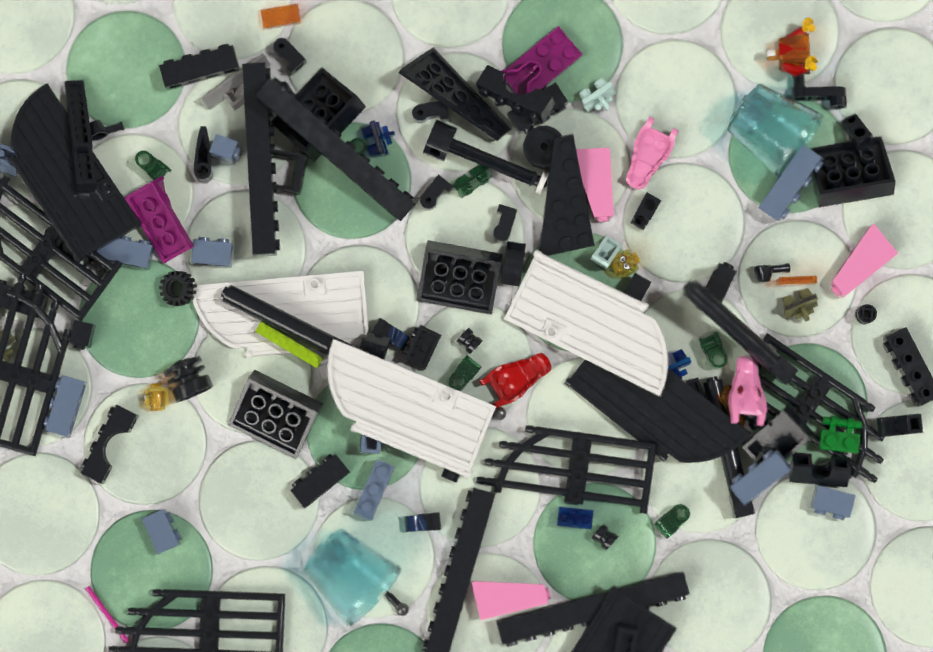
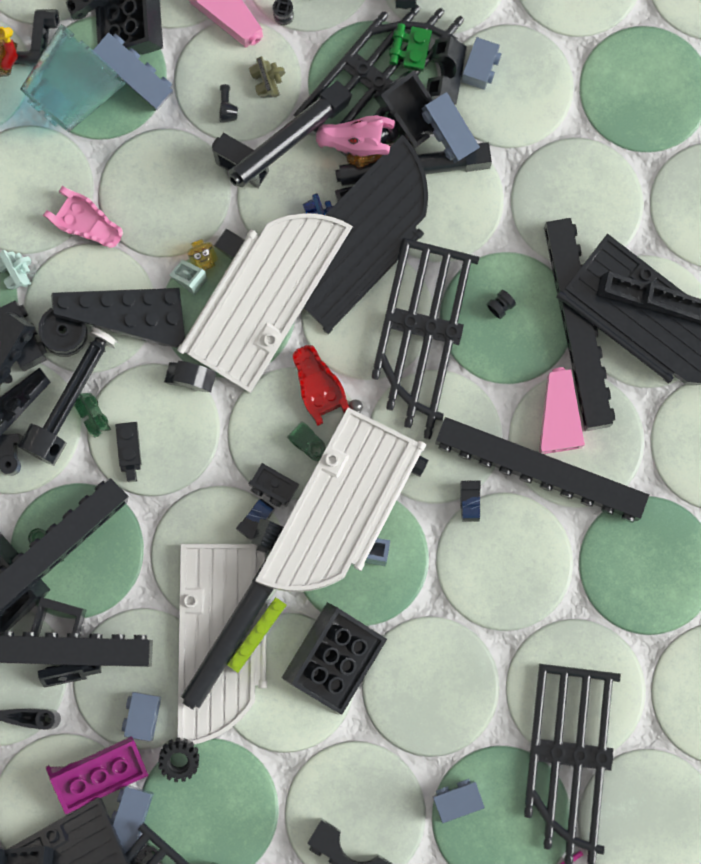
camera: 80 degrees left, 5 degrees down
clear green piece [135,150,172,180] -> none
clear yellow head [144,383,170,411] -> none
black wheel [163,356,214,403] -> none
sand blue brick [209,134,243,165] -> none
black brick [290,454,351,508] -> none
clear light blue cone [303,528,401,626] -> none
sand blue brick [354,459,395,520] -> none
clear blue hips [362,120,395,156] -> none
piece [384,591,409,616] -> none
black slope [417,240,503,315] -> none
black leg [420,174,454,210] -> none
black wheel [456,328,483,354] -> none
black leg [493,204,518,243] -> none
clear blue hips [557,506,594,530] -> none
bright pink slope [576,148,614,222] -> none
black leg [631,192,662,231] -> none
clear green piece [654,504,690,539] -> none
clear green piece [698,331,728,370] -> none
clear orange tile [776,276,817,286] -> none
none -> black hinge [38,665,102,688]
none -> black hinge [115,422,142,483]

